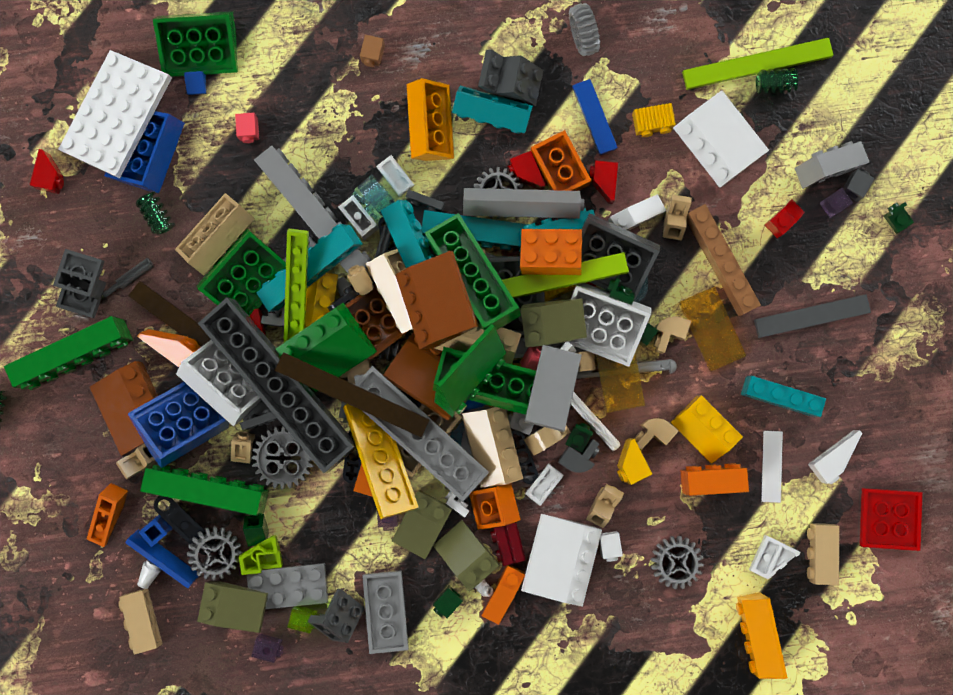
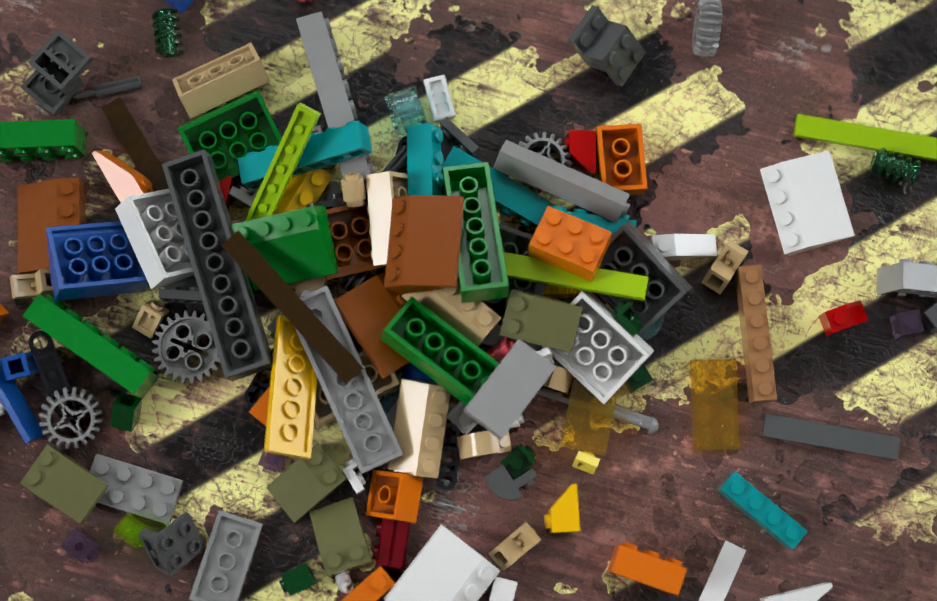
camera: 20 degrees right, 5 degrees down
lime slope [239,535,283,575] -> none
white brick [338,195,379,240] -> none
light orange slope [407,78,454,161] -> none
green slope [434,324,506,417] -> none
teal brick [452,85,533,134] -> none
white plate [525,463,564,506] -> none
white axle [571,391,620,451] -> none
blue tile [572,79,618,156] -> none
red slope [589,160,618,204] -> none
yellow brick [632,103,676,137] -> none
tan brick [634,418,678,450] -> none
tan brick [653,316,691,354] -> none
yellow slope [670,395,743,464] -> none
none -> light yellow plate [572,451,600,474]

